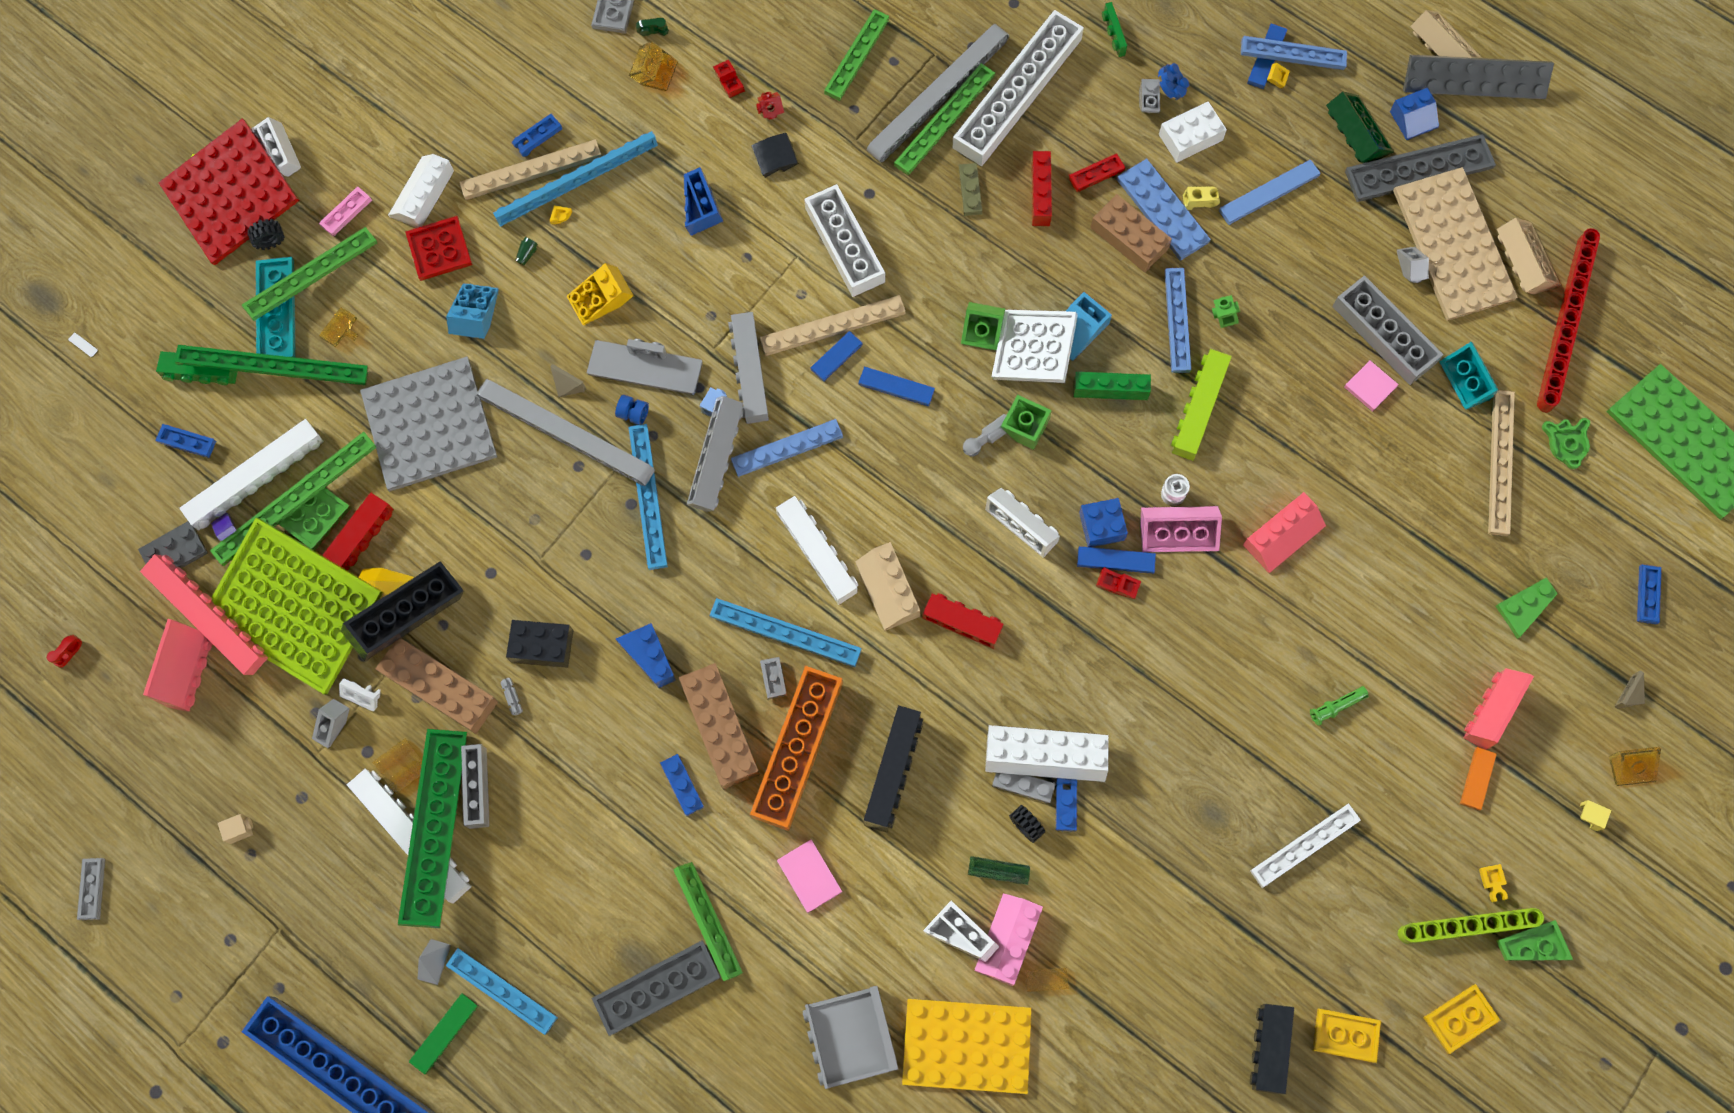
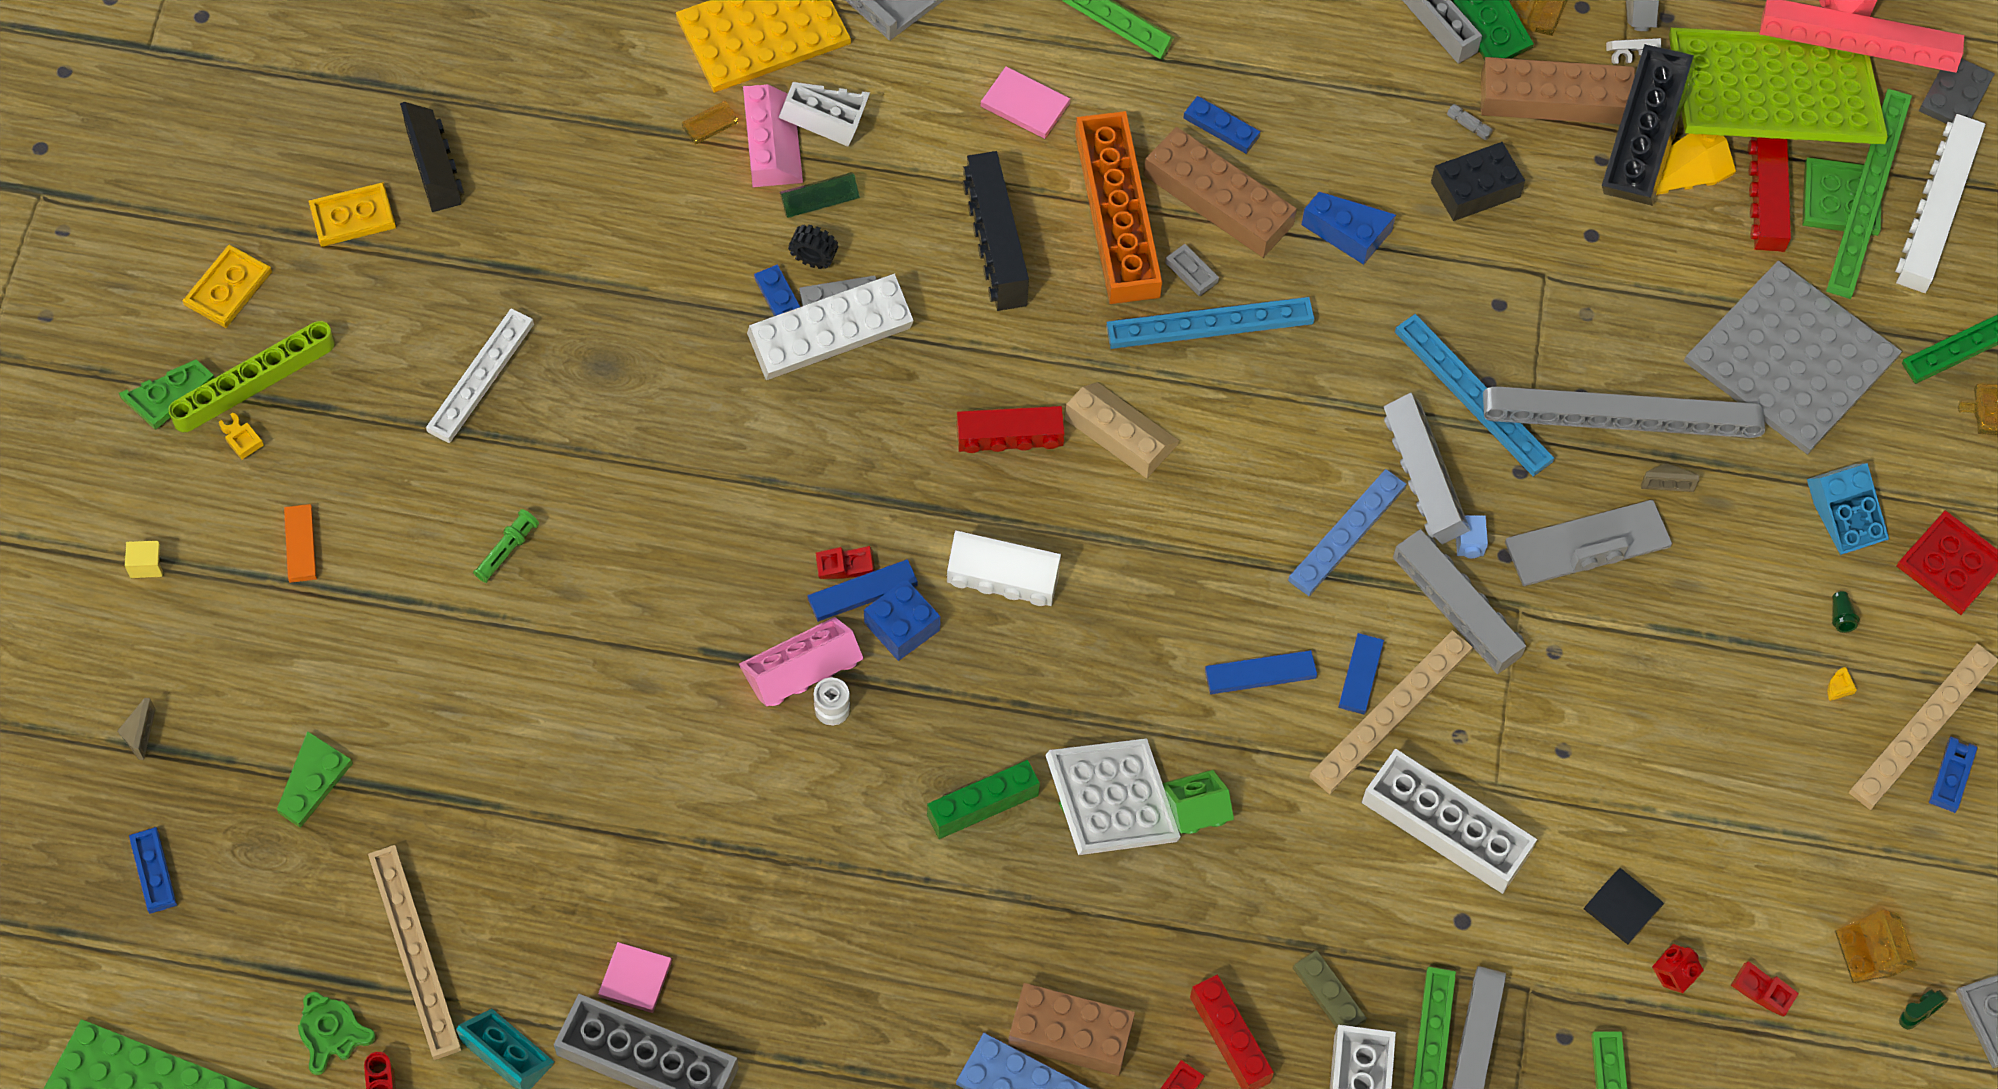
camera: 145 degrees right, 10 degrees down
dark purple tile [211,512,237,541] -> none
dark azure plate [493,131,658,227] -> none
yellow slope [567,263,634,325] -> none
blue wheel [615,395,649,425] -> none
blue wedge [684,167,723,235] -> none
white brick [776,496,858,605] -> none
light grey piece [963,414,1006,456] -> none
bright green slope [1001,395,1052,450] -> none
dark azure slope [1066,292,1112,361] -> none
medium blue plate [1165,268,1191,373] -> none
lime brick [1171,349,1232,461] -> none
bright green brick [1212,295,1240,328] -> none
coral slope [1243,492,1326,573] -> none
coral slope [1464,668,1534,750] -> none
clear yellow slope [1609,747,1661,786] -> none

